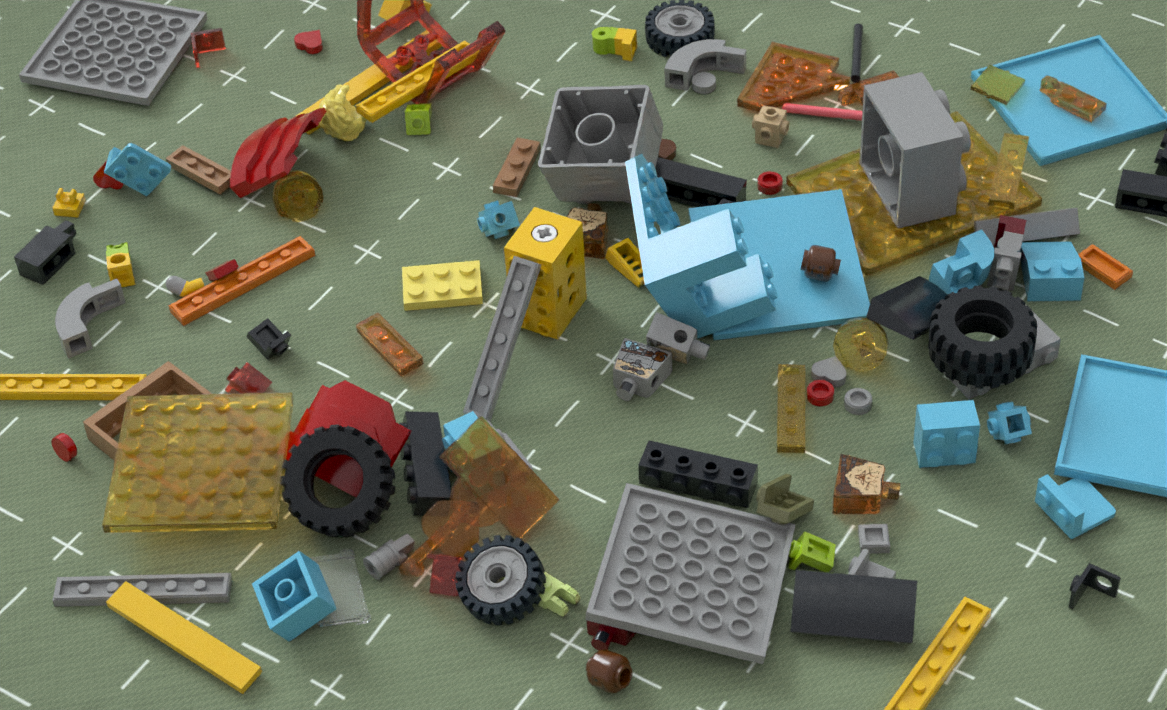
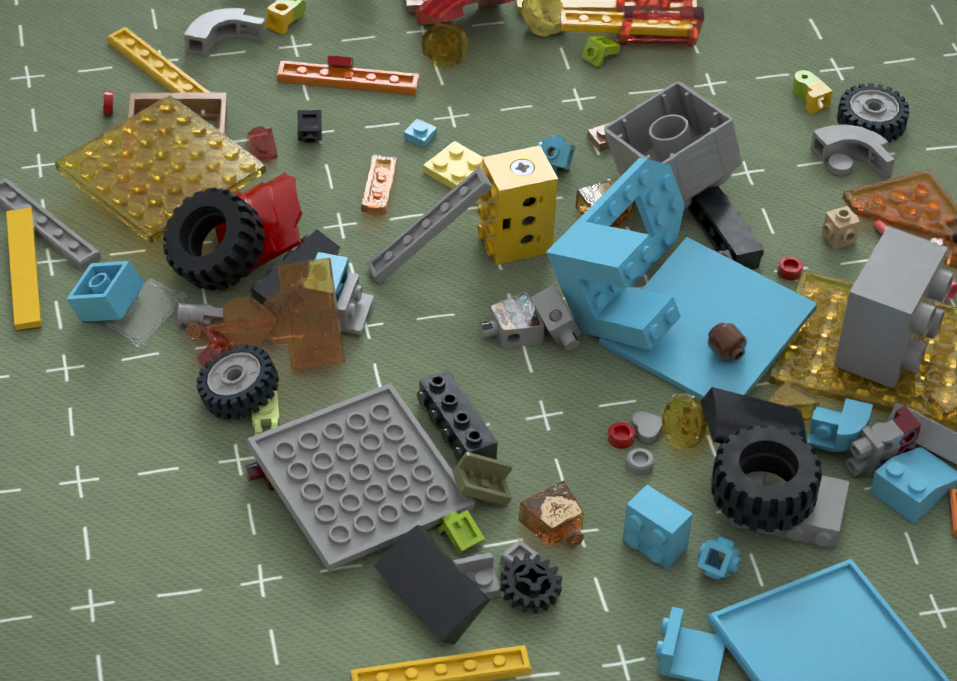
camera: 40 degrees right, 0 degrees up
arm [166,276,204,297] -> none
reddish brown head [586,649,633,694] -> none
reddish brown tile [658,139,676,160] -> none
clear yellow tile [777,364,805,453] -> none
none -> medium azure plate [404,119,437,148]
none -> black gear [499,553,563,614]
none -> clear yellow slope [768,381,820,421]

